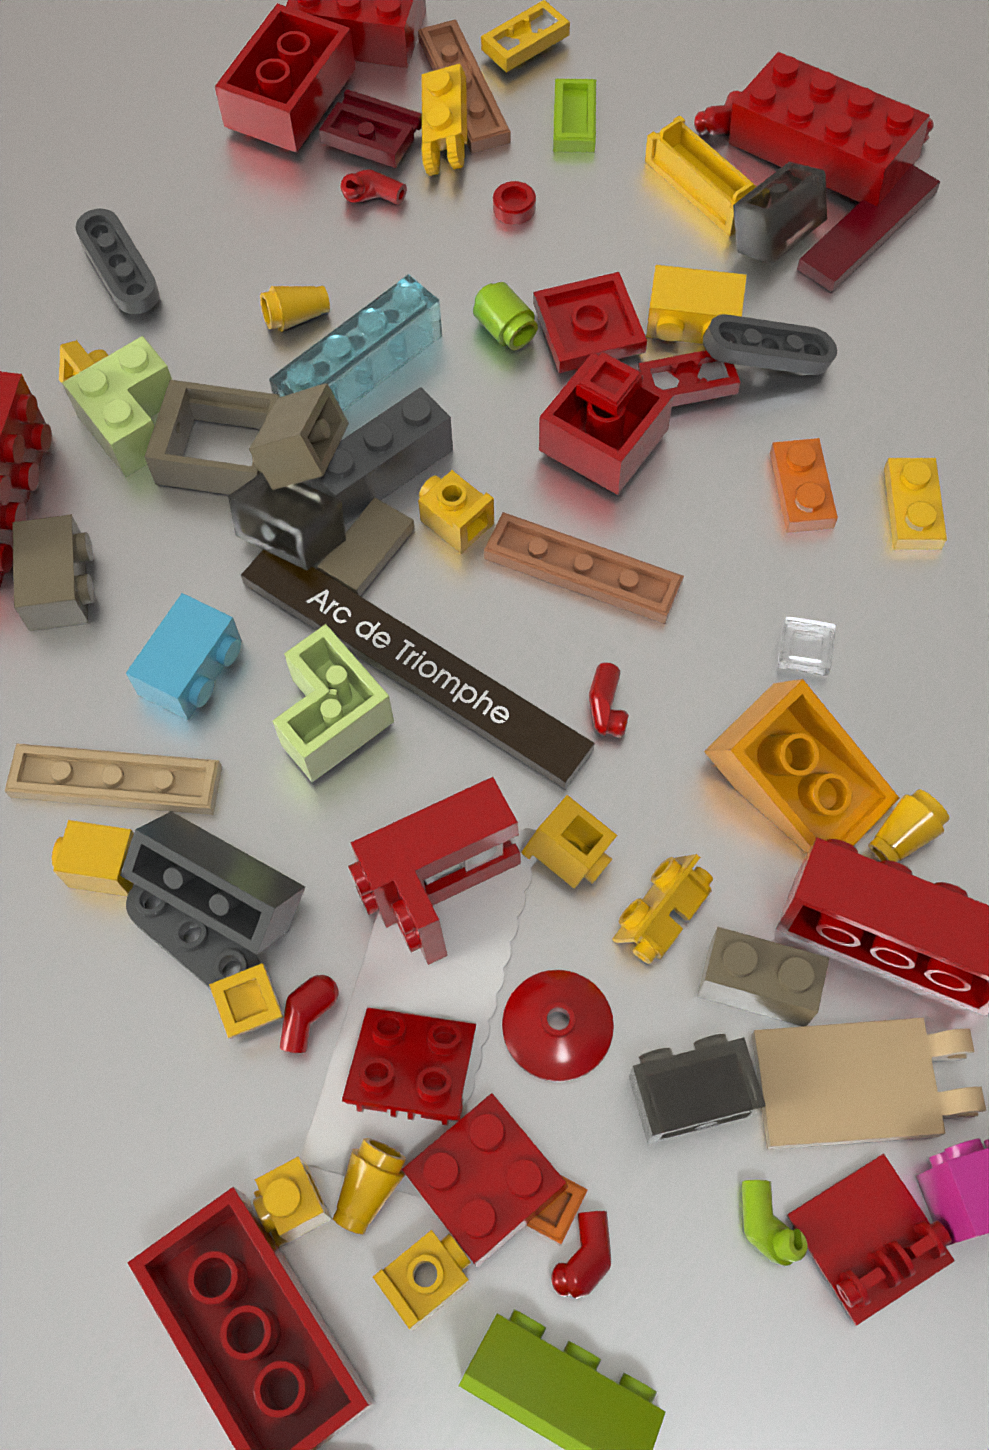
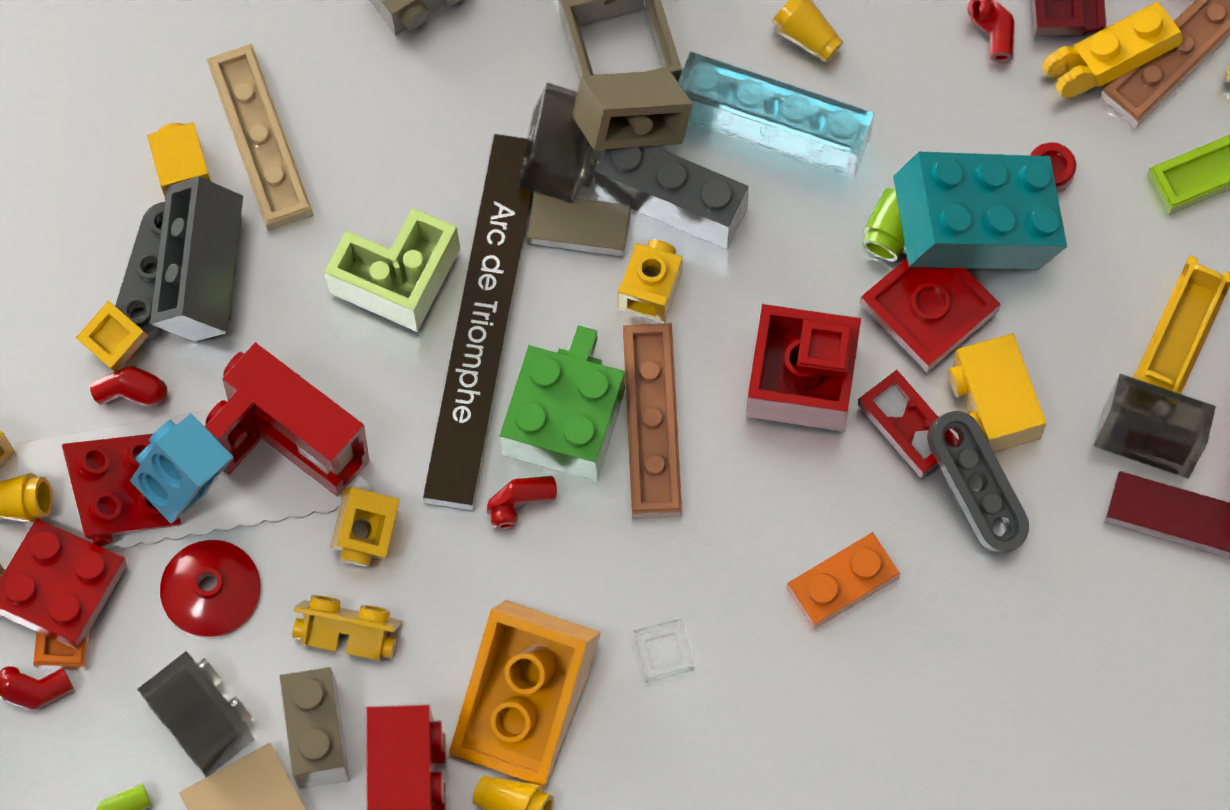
camera: 65 degrees right, 5 degrees up
medium azure brick [126,593,242,720] -> none
yellow piece [884,458,947,550] -> none
none -> medium azure brick [129,413,233,524]
none -> bright green hinge [499,325,625,481]
none -> teal brick [893,151,1067,270]

